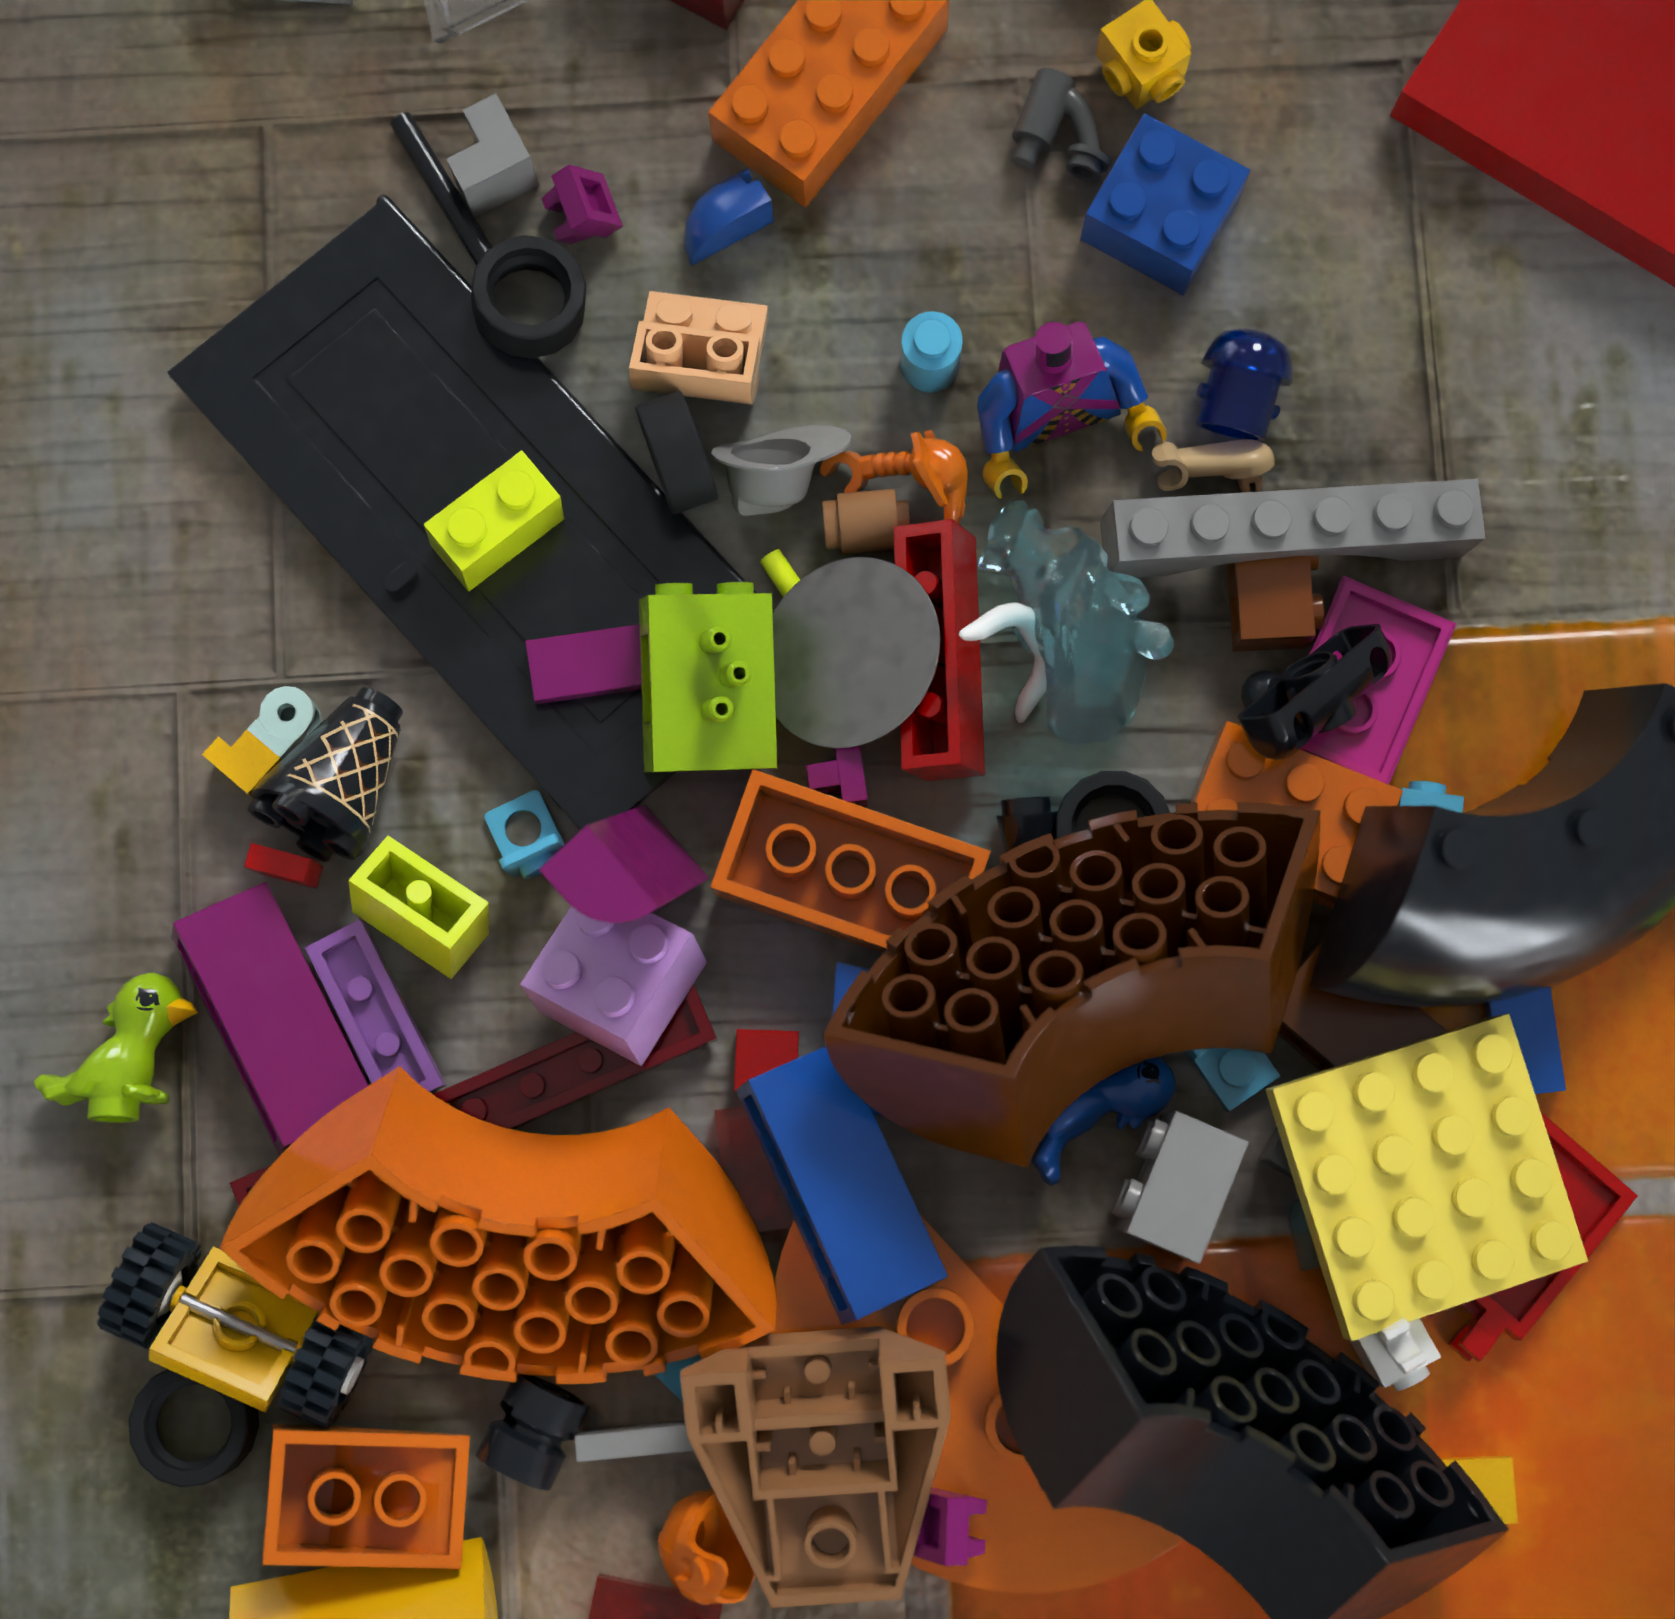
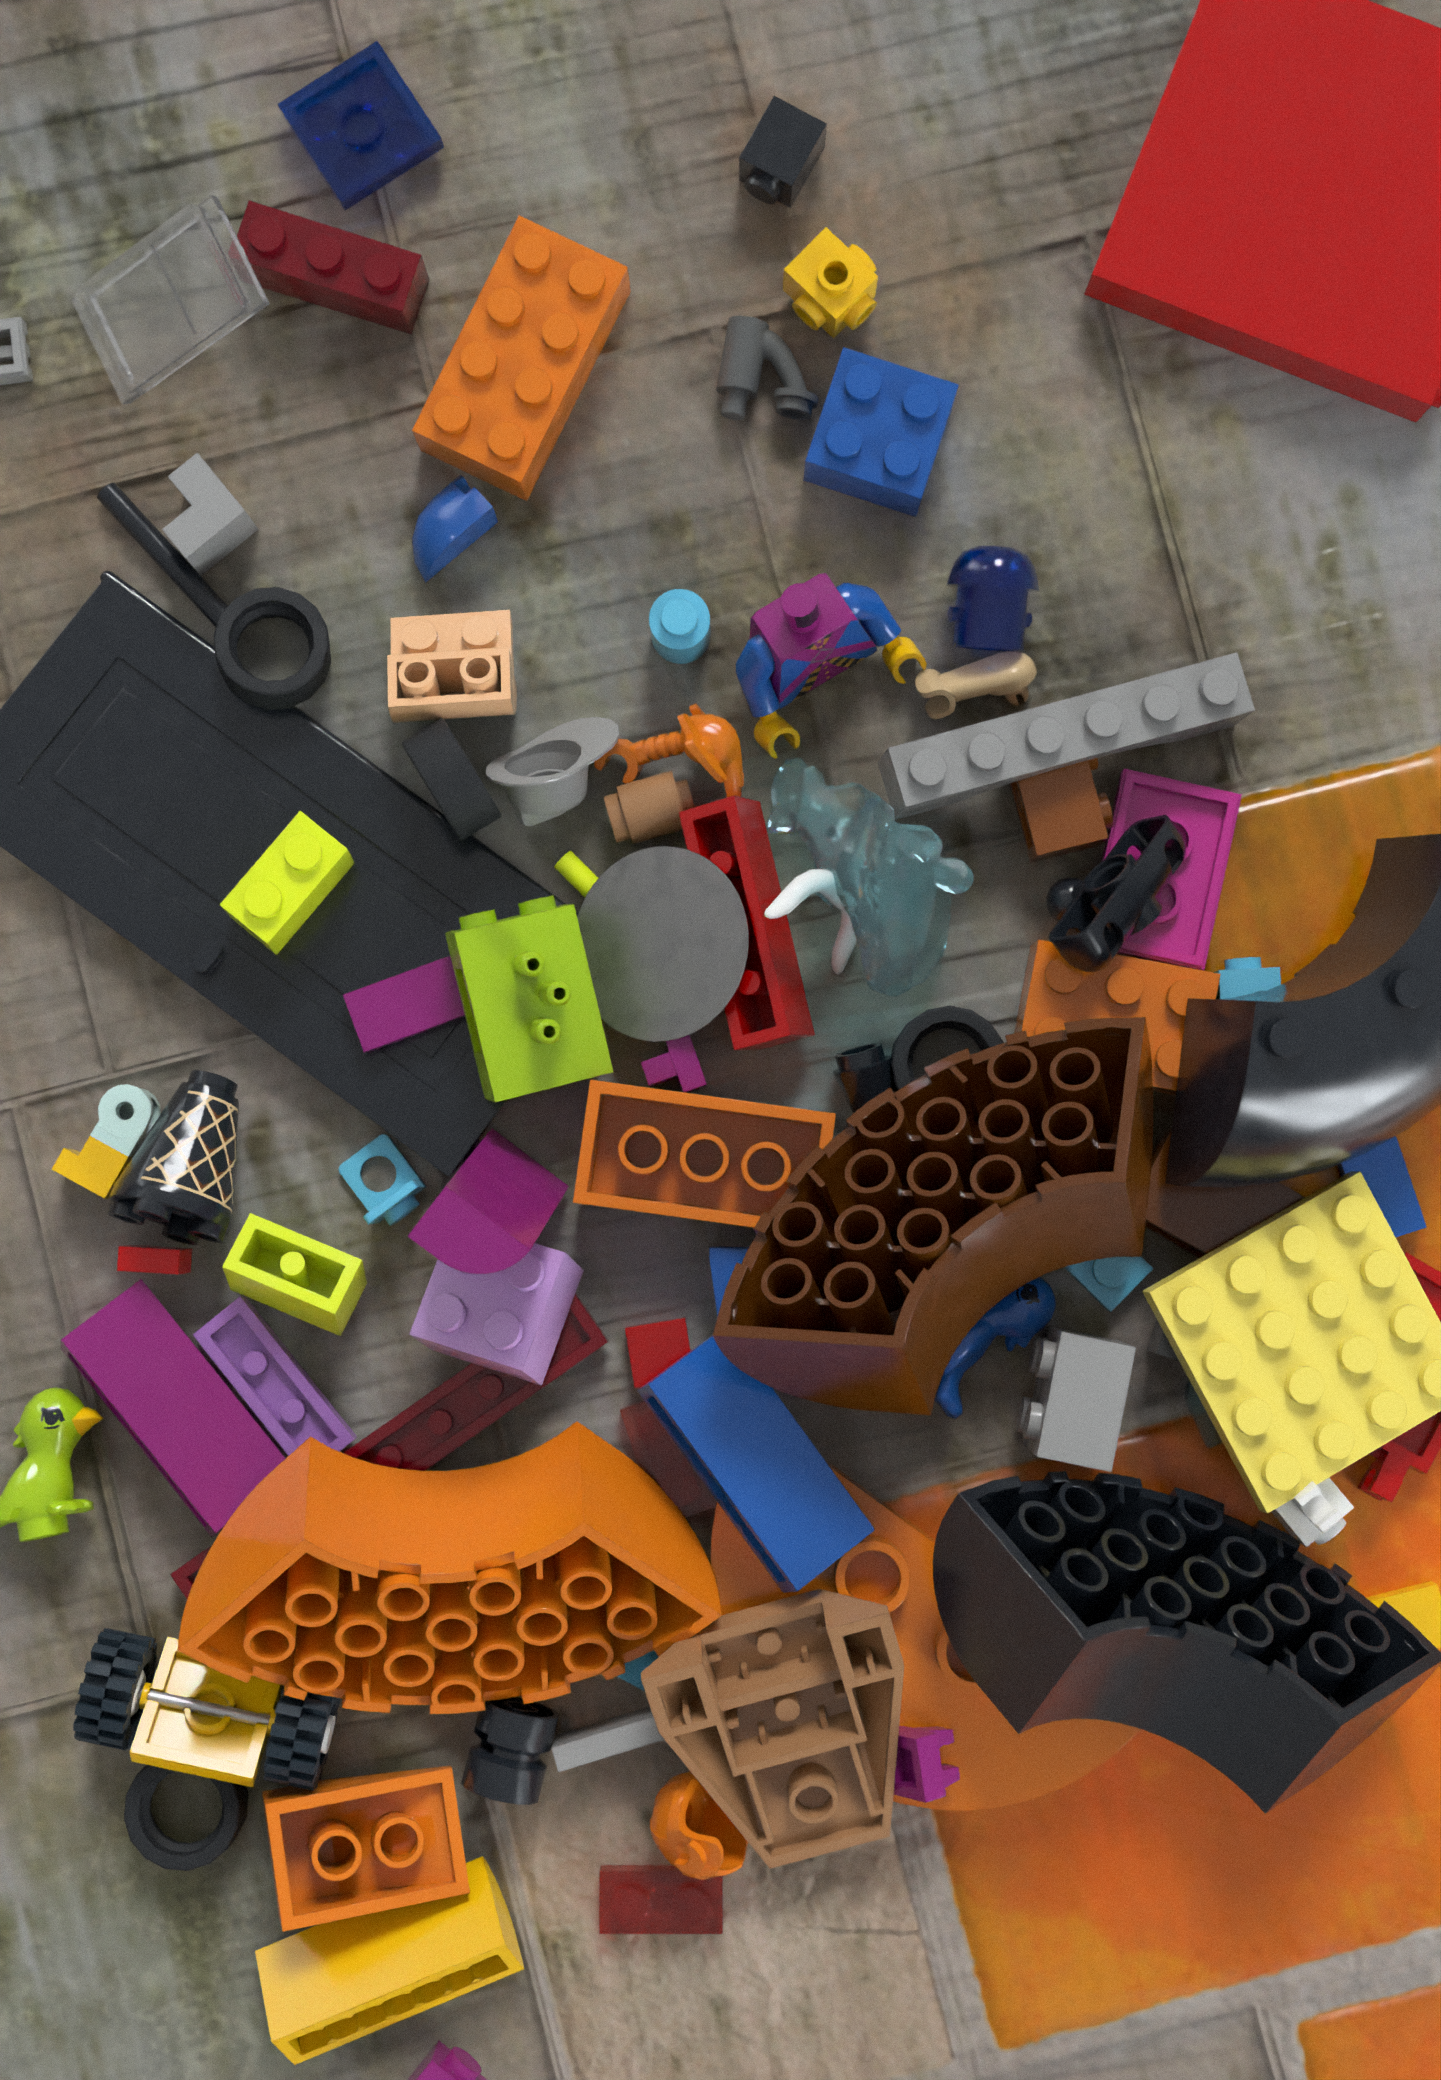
camera: 10 degrees left, 5 degrees up
magenta tile [541,164,623,244] -> none

